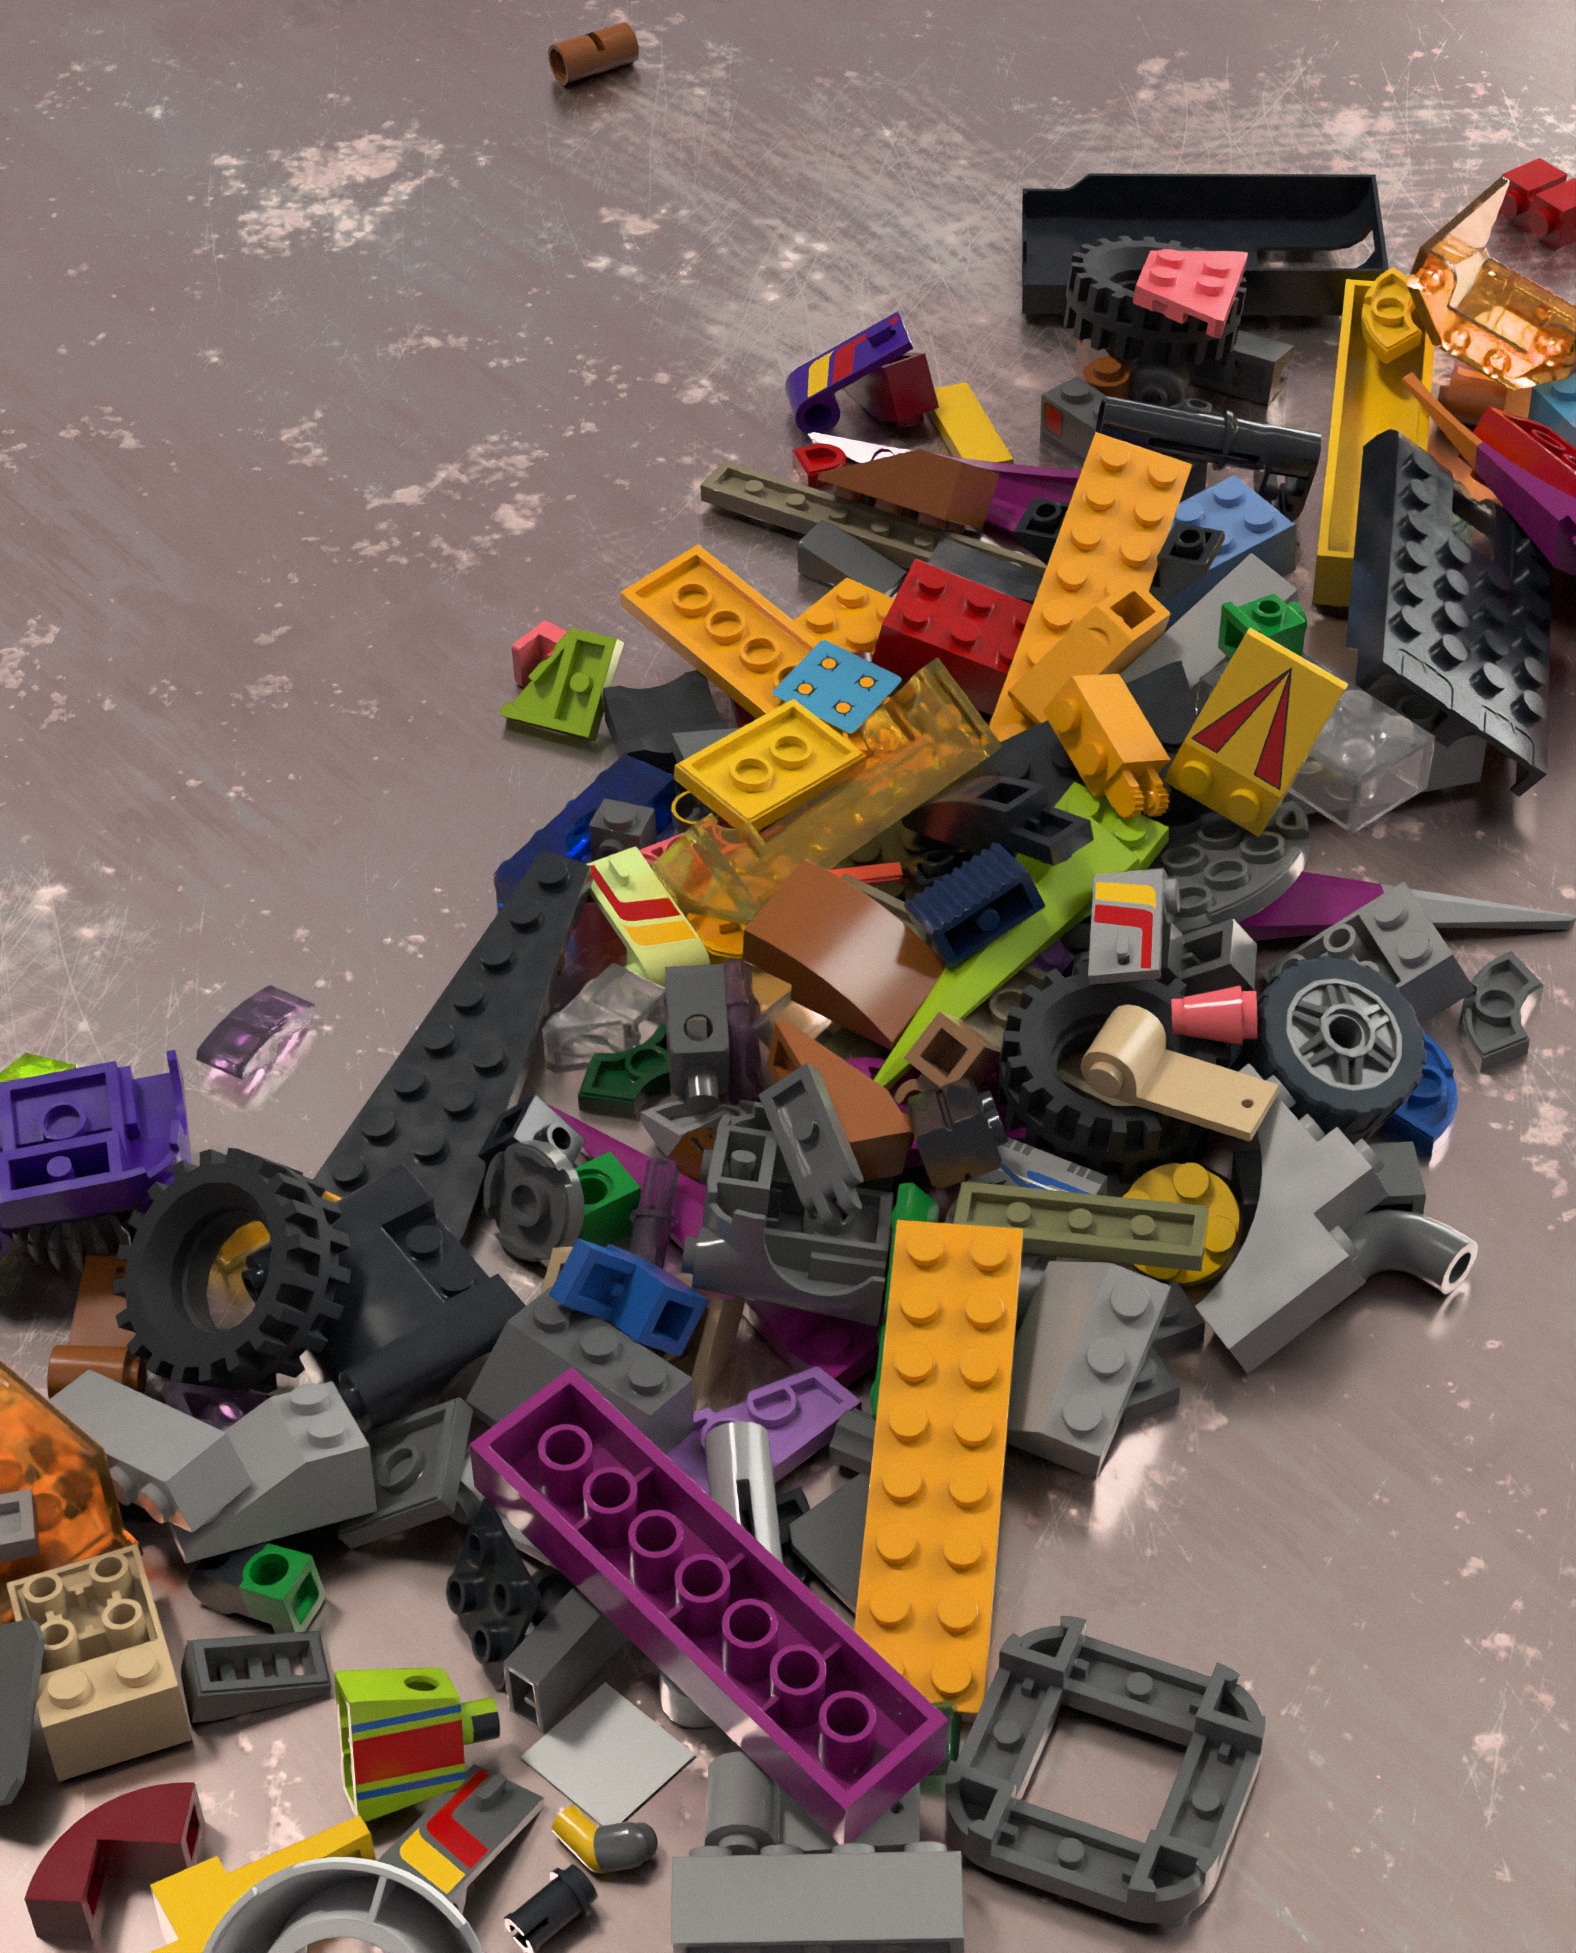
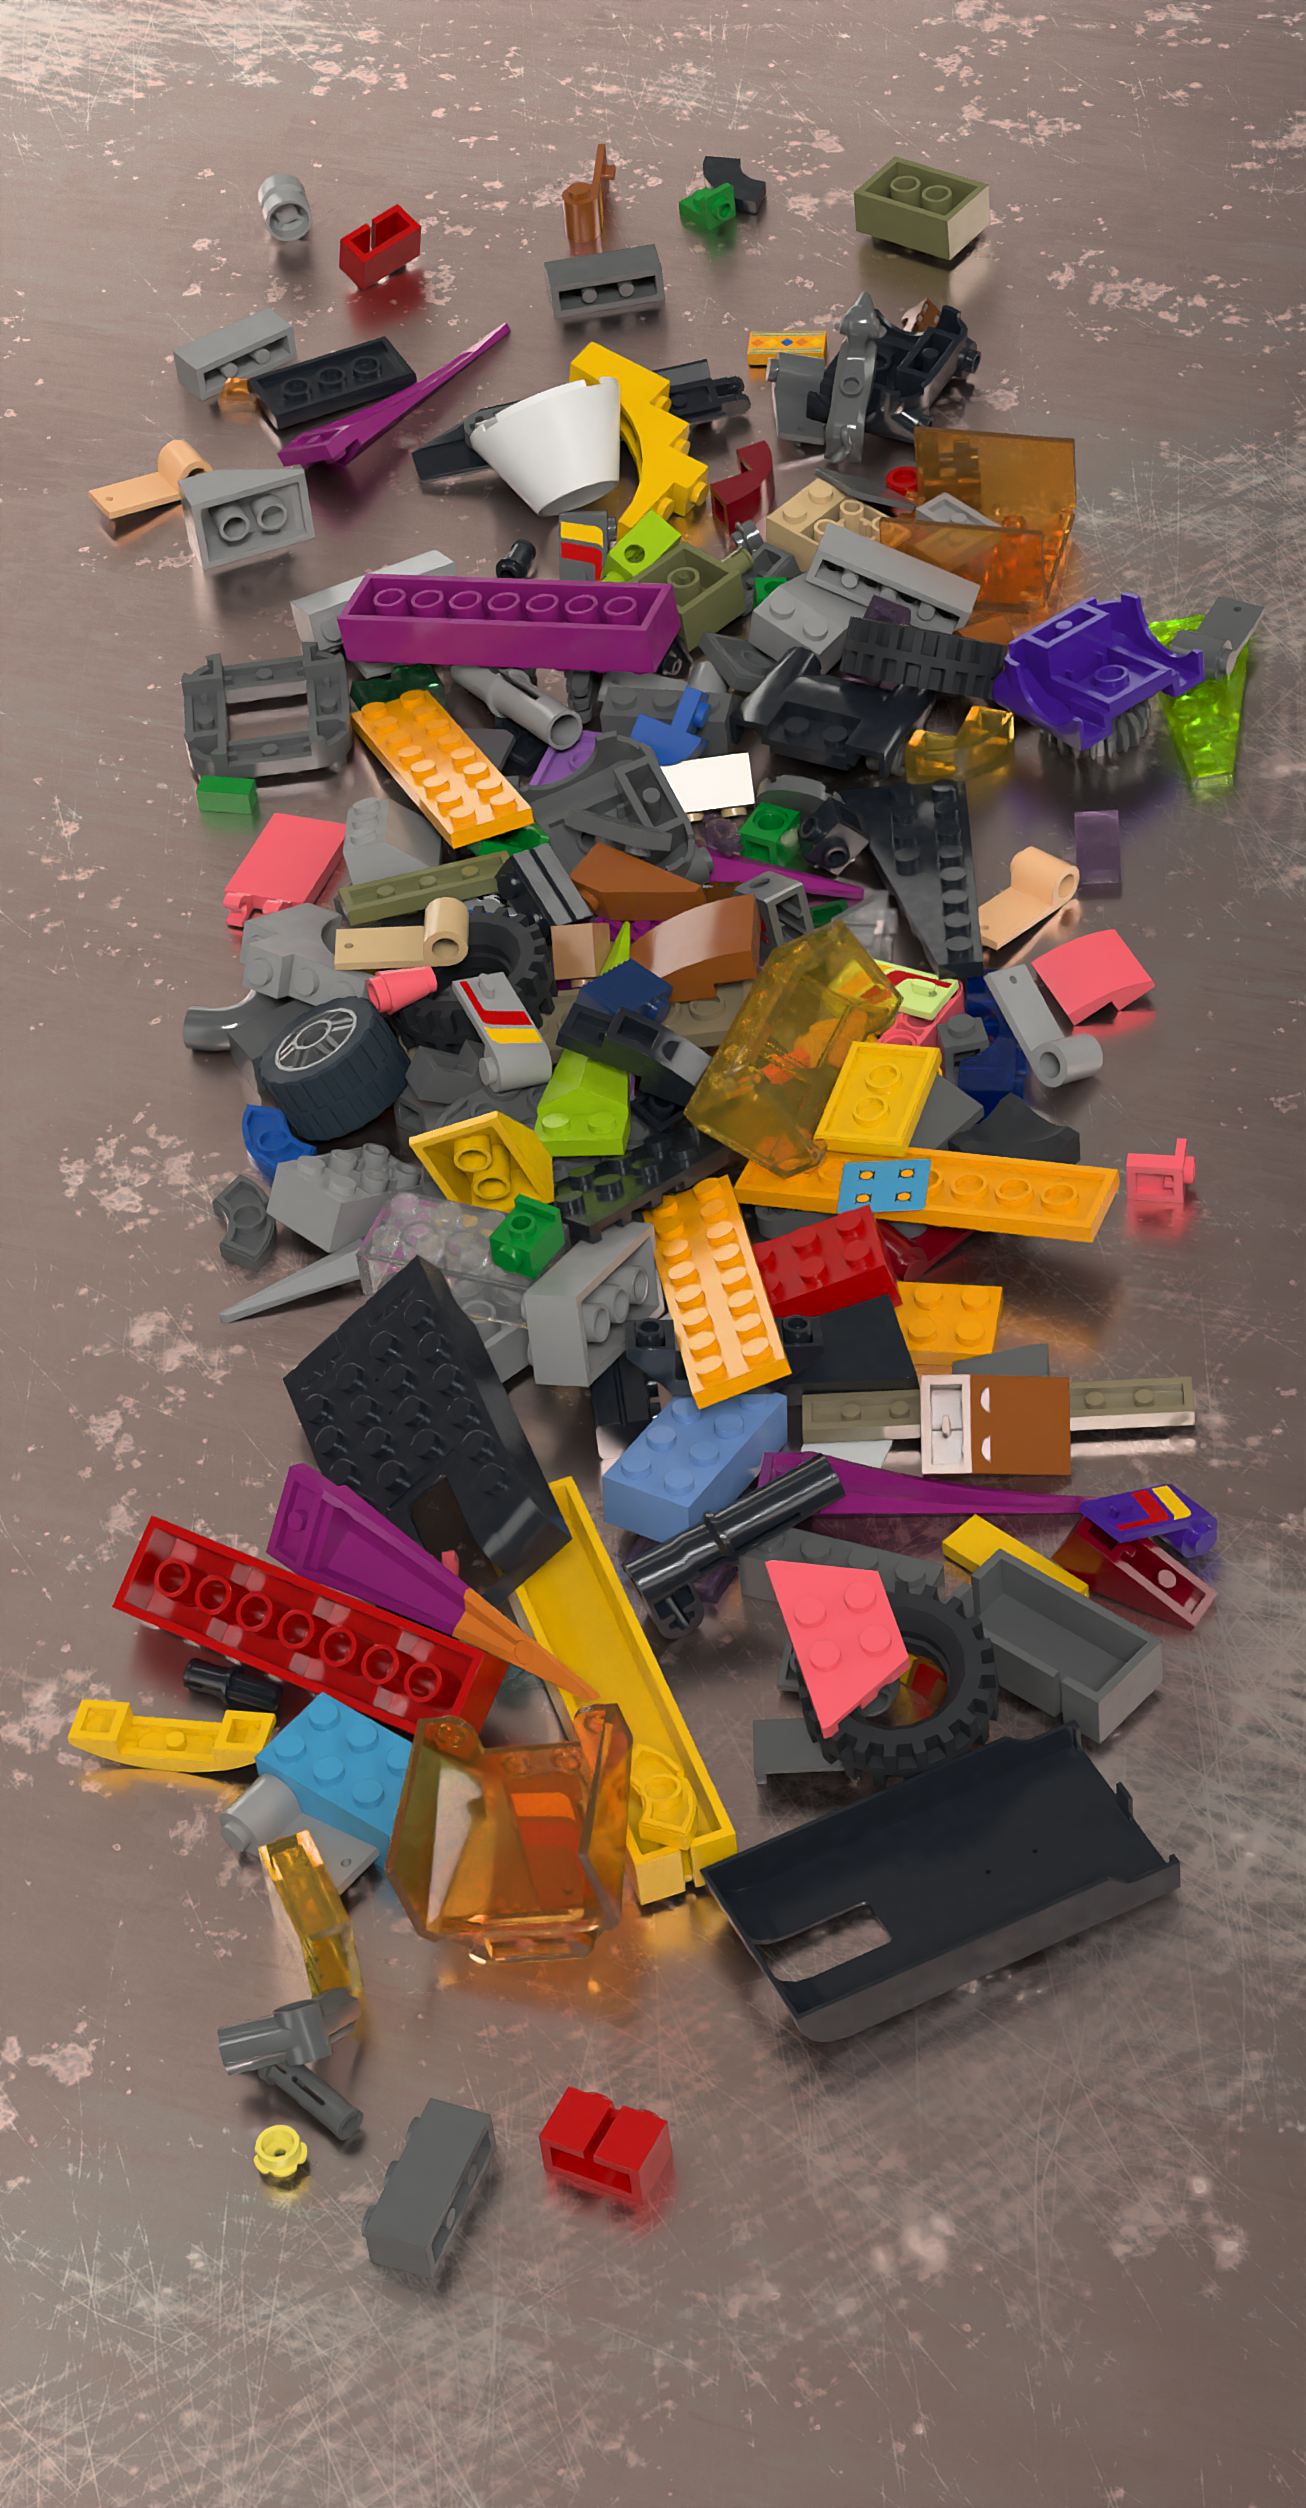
camera: 155 degrees right, 0 degrees up
lime wing [499,627,624,742] -> none
red tile [792,443,846,488] -> none
light orange slope [1008,578,1171,725] -> none
light orange hinge [1043,674,1171,819] -> none
none -> green piece [196,775,258,815]
none -> coral tile [223,813,346,927]
none -> olive brick [627,541,754,653]
none -> dark grey plate [731,519,764,556]
none -> dark grey piece [942,1548,1163,1744]
none -> light nougat door [978,846,1080,950]
none -> light grey door [983,964,1103,1088]
none -> coral slope [1031,929,1155,1026]

